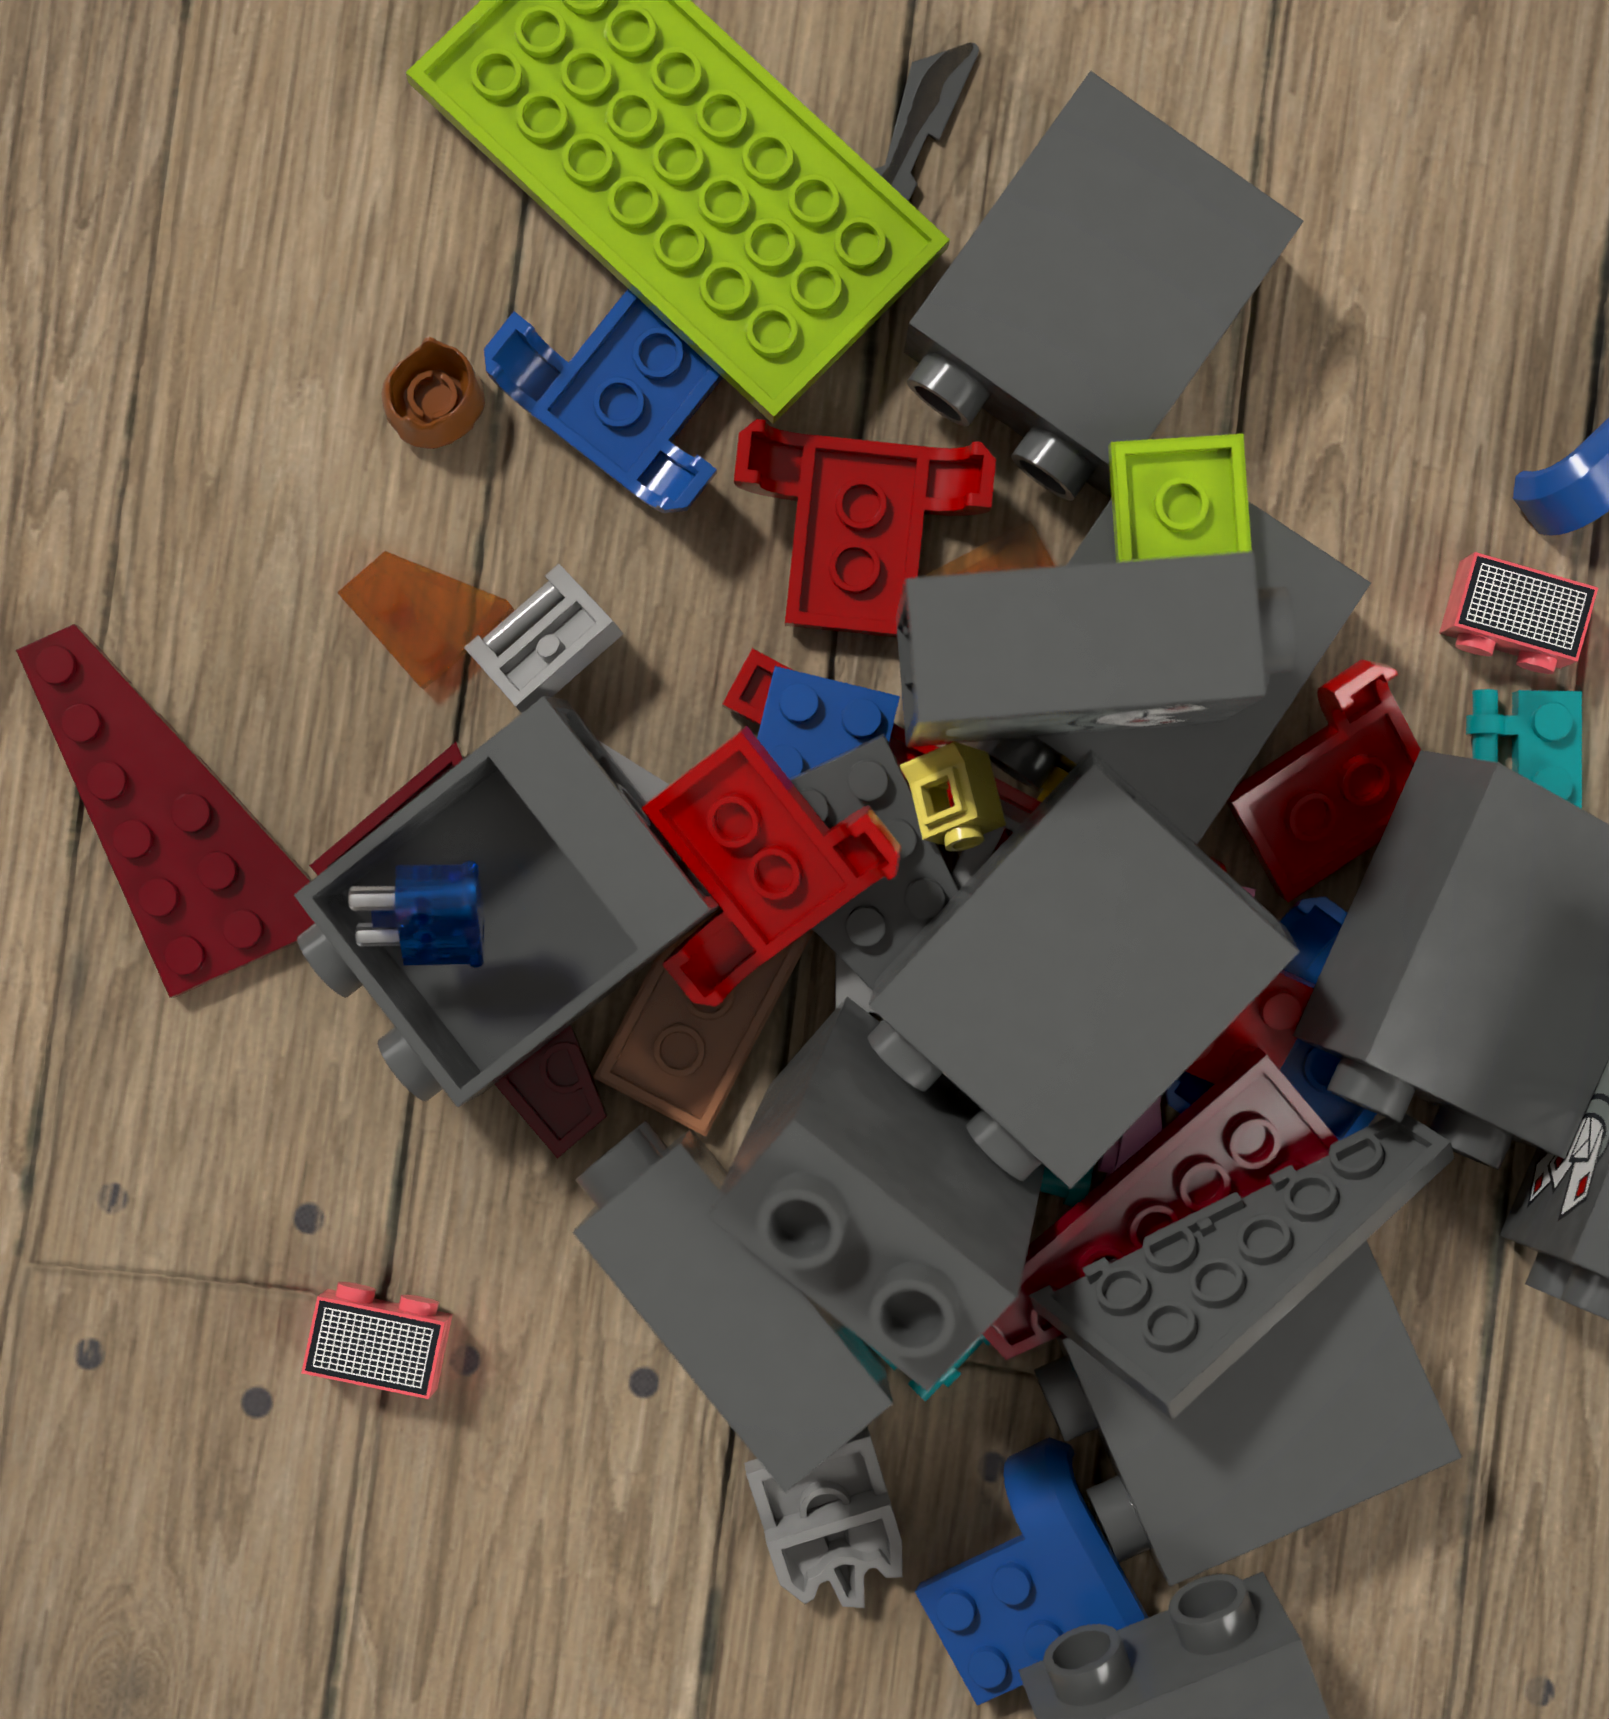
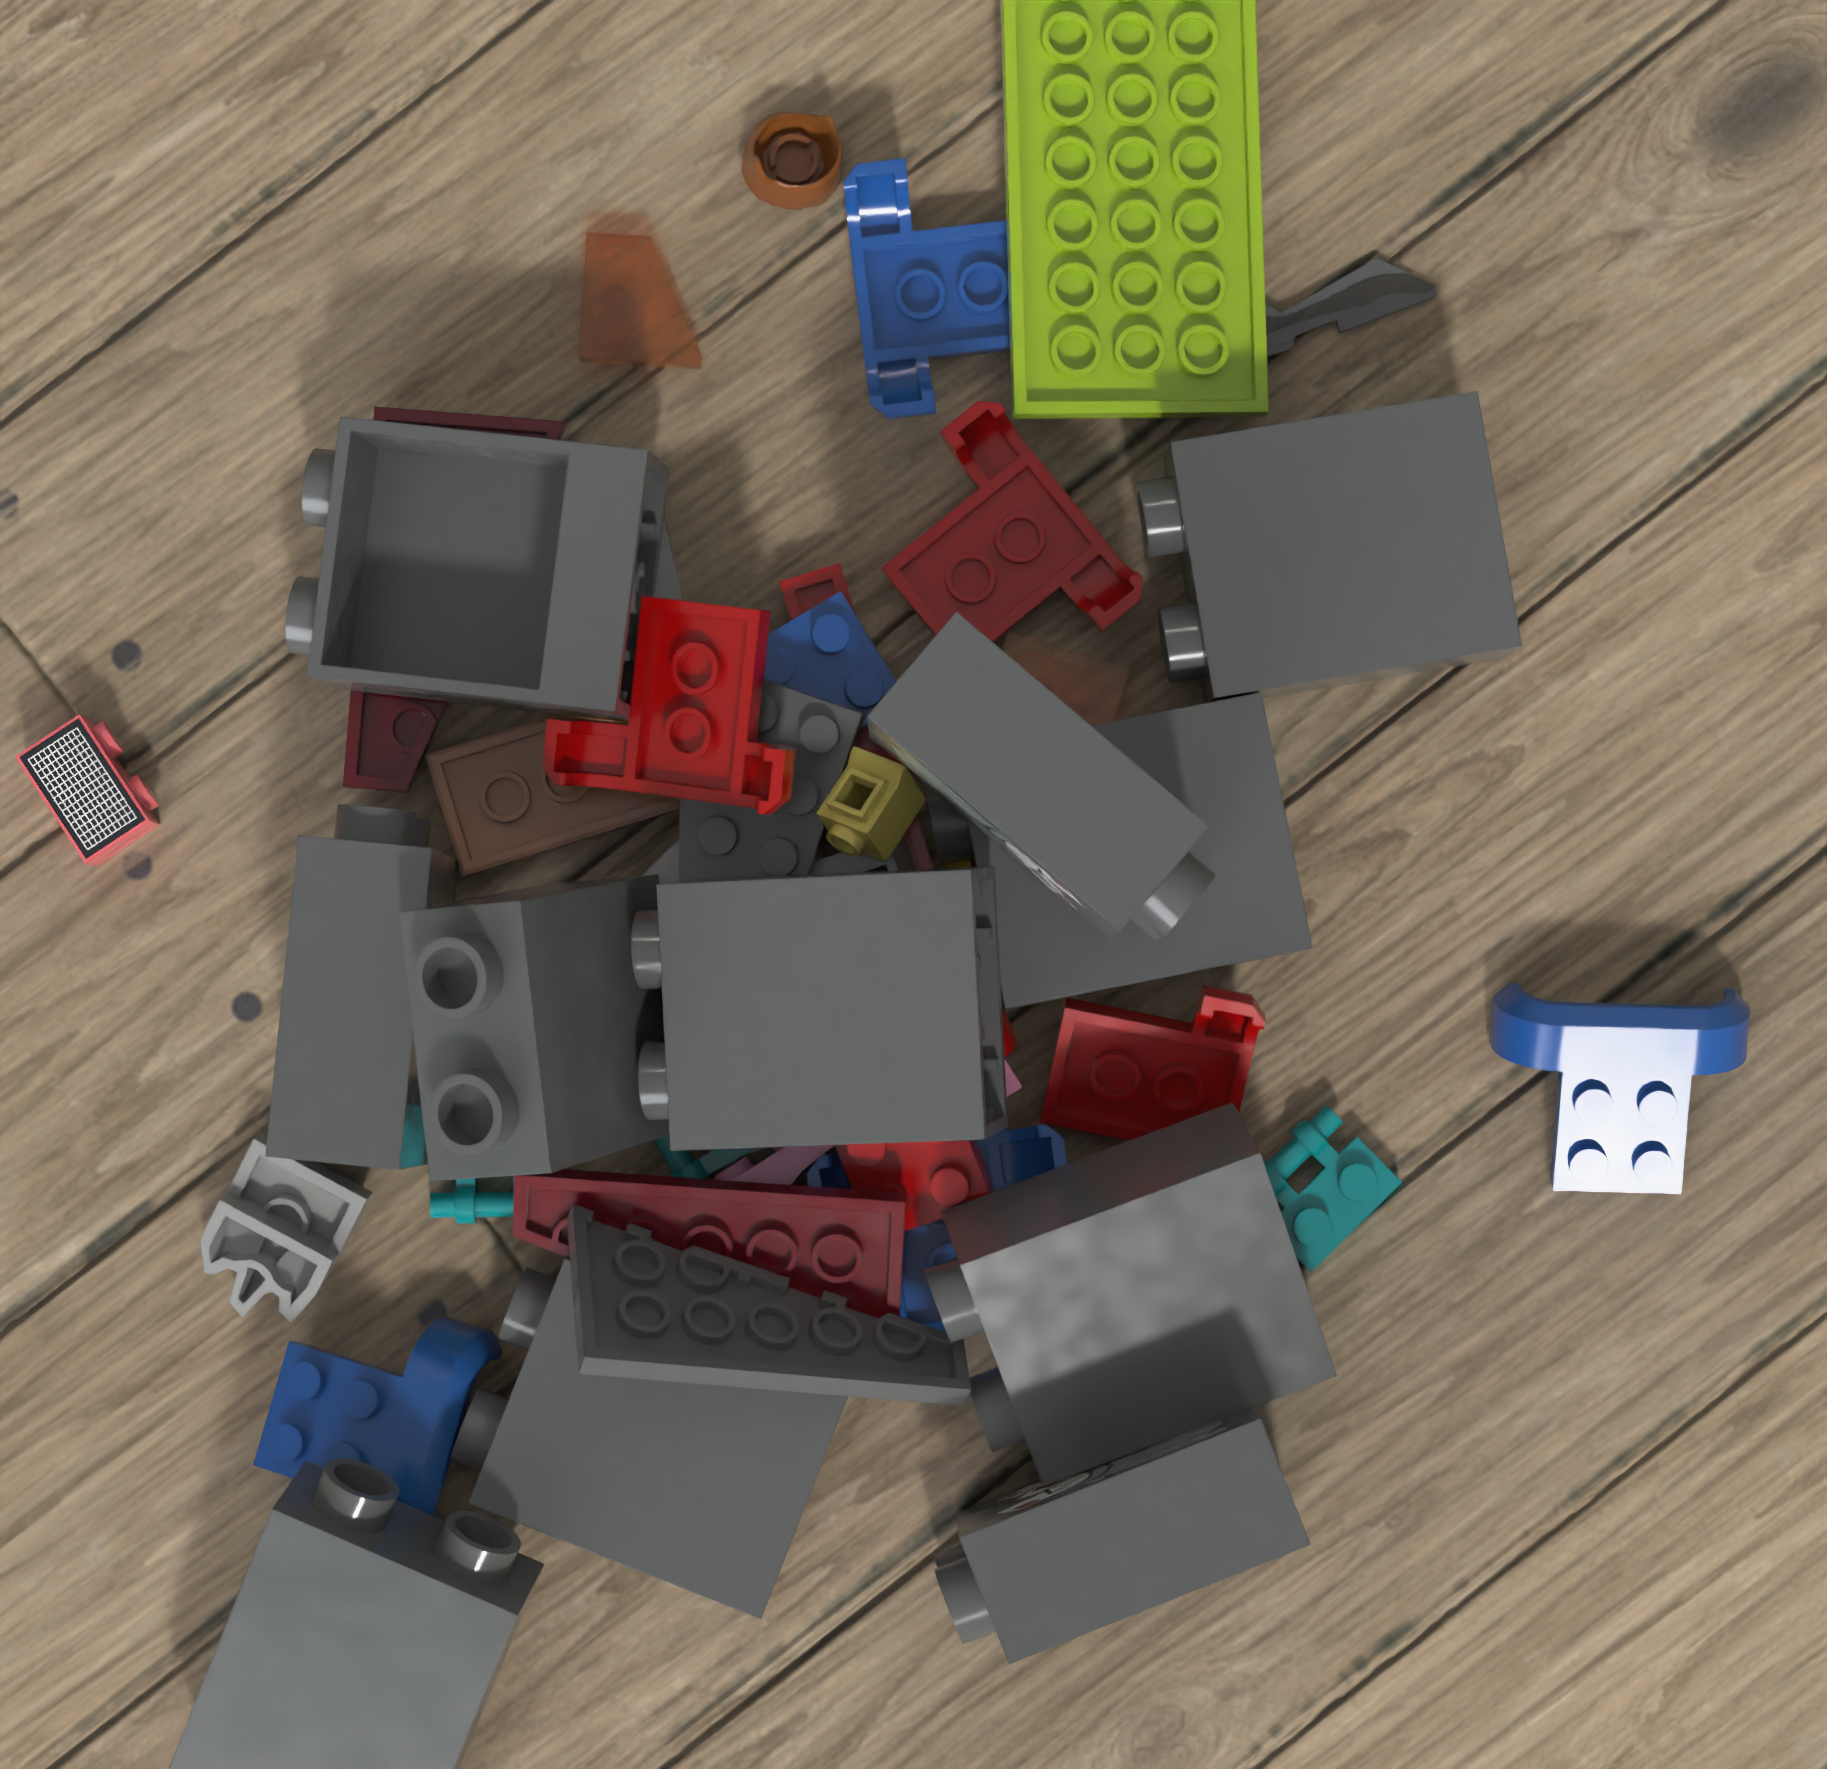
camera: 50 degrees right, 0 degrees up
dark red wing [16,624,315,998] -> none
clear blue piece [348,861,485,968] -> none
light grey plate [464,563,623,713] -> none
lime plate [1108,434,1252,562] -> none
brick [1439,552,1598,674] -> none

